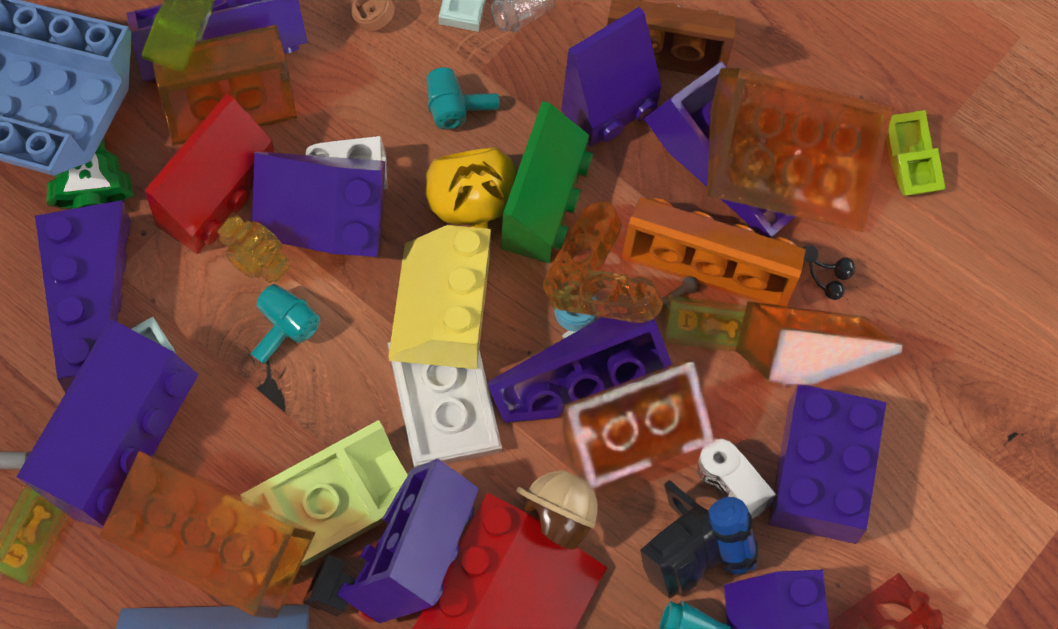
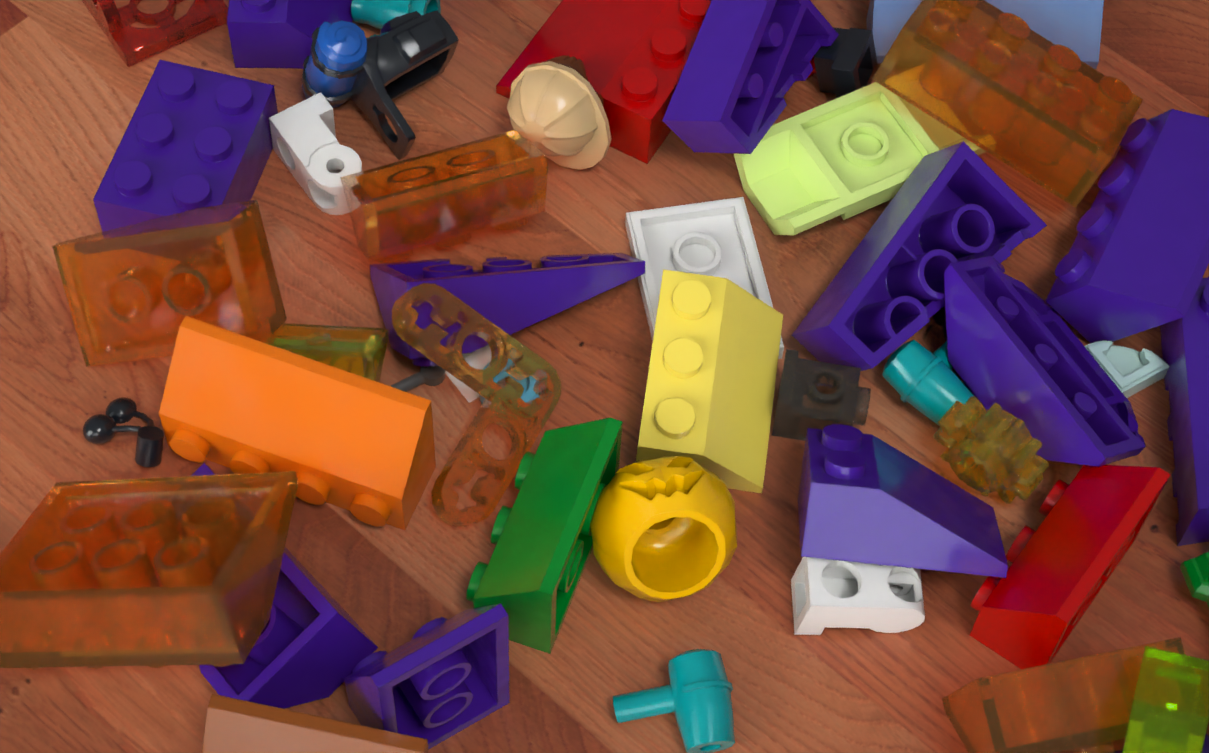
camera: 175 degrees left, 10 degrees down
none -> clear smoke brick [771,349,871,441]
none -> dark purple wedge [792,141,1047,376]
none -> dark purple wedge [944,256,1146,467]

